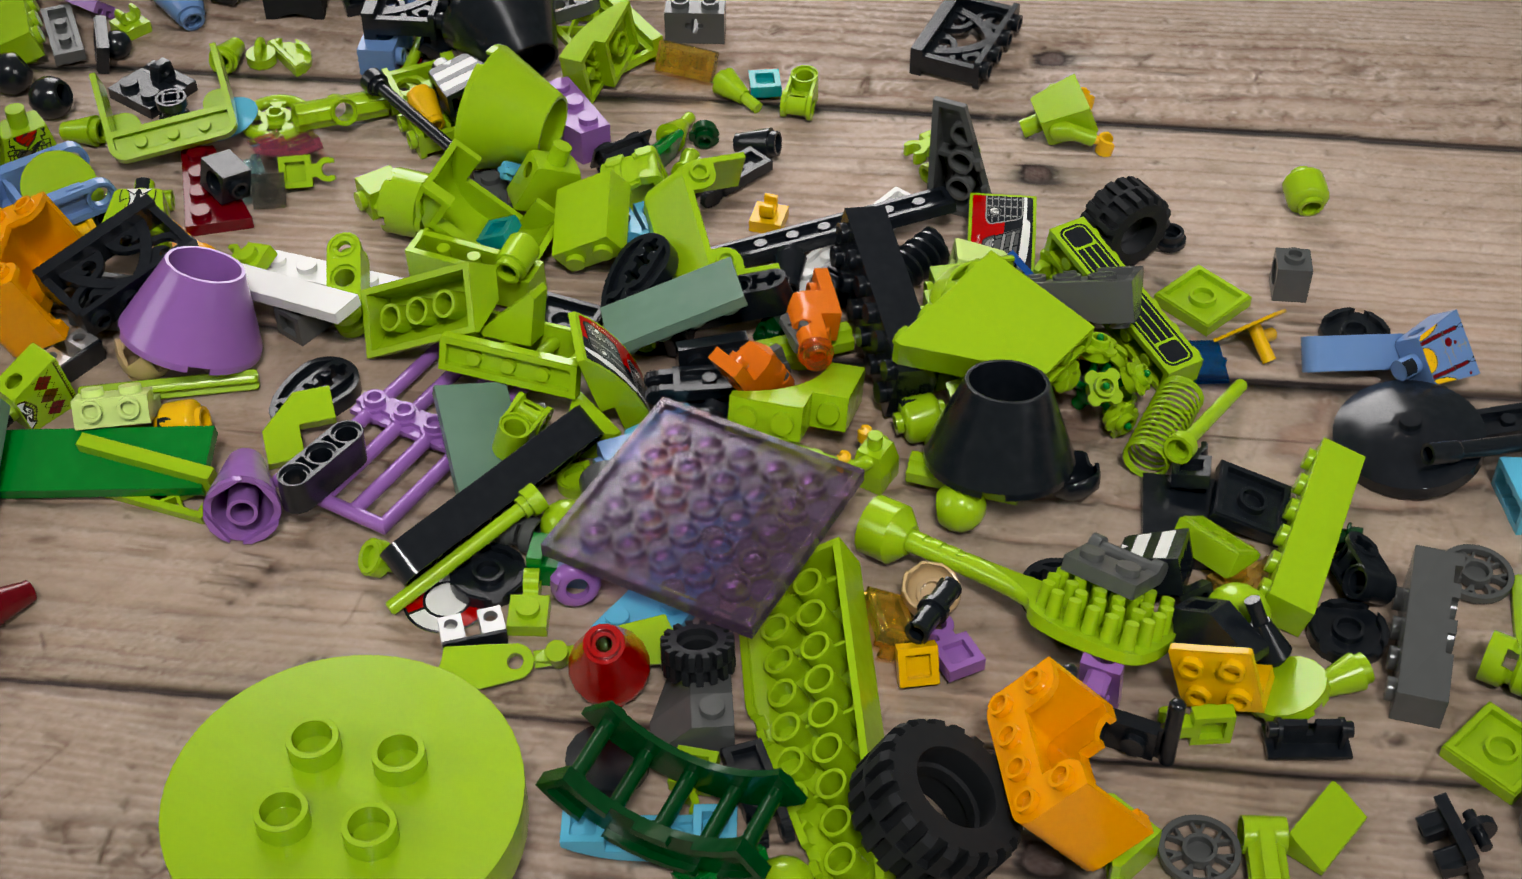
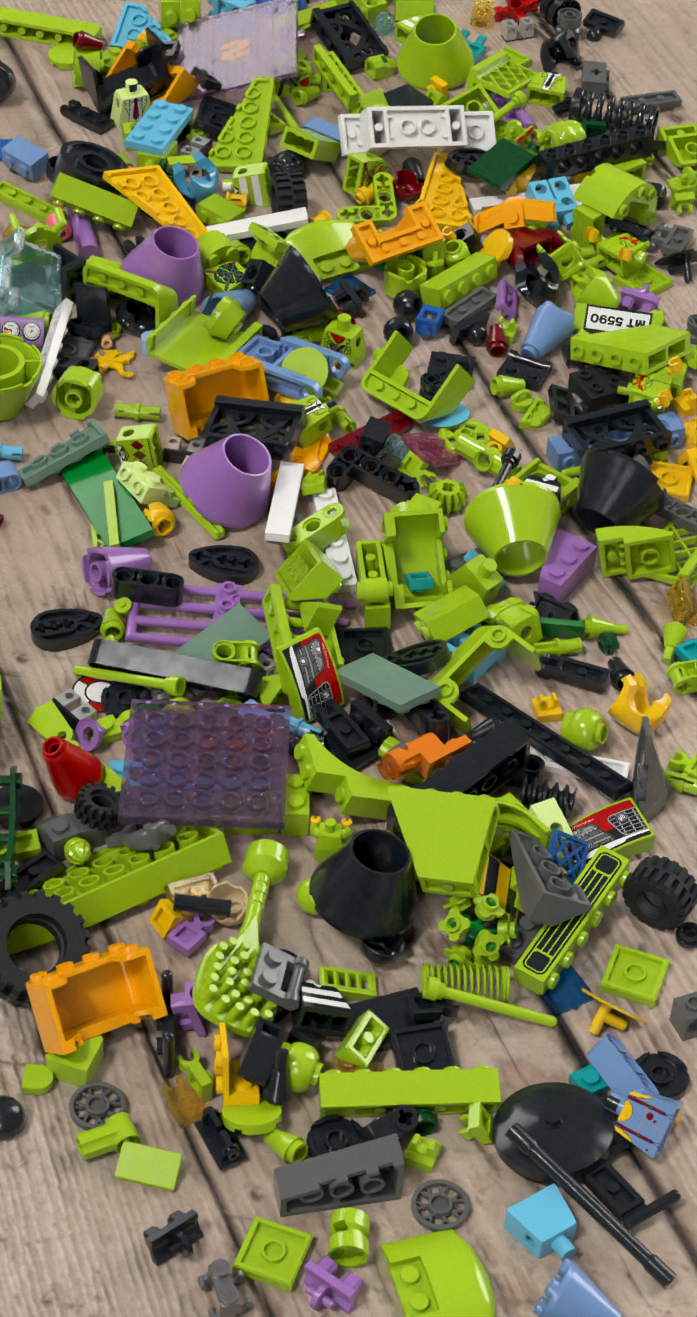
camera: 60 degrees right, 0 degrees up
lime tile [262,385,337,470] -> none
orange plate [708,341,795,391] -> none
none -> black piece [30,608,103,652]
none -> lime plate [64,837,92,866]
none -> medium lavender piece [74,718,106,752]
none -> lime cone [100,607,125,640]
none -> dark grey animal [105,819,176,851]
none -> lime piece [114,597,132,617]
none -> clear yellow plate [162,1075,206,1129]
none -> lime slope [318,966,377,1001]
none -> black beam [326,445,420,504]
none -> lime tile [403,1134,442,1174]
none -> blue brick [415,304,445,338]
none -> lime gear [427,477,468,516]
none -> lime tile [459,1101,493,1145]
none -> dark red cone [486,324,508,357]
none -> yellow tile [486,427,516,454]
none -> black plate [496,349,553,392]
none -> black plate [548,384,591,423]
none -> lime piece [560,708,608,752]
none -> teal plate [568,1064,610,1097]
none -> yellow piece [608,673,672,734]

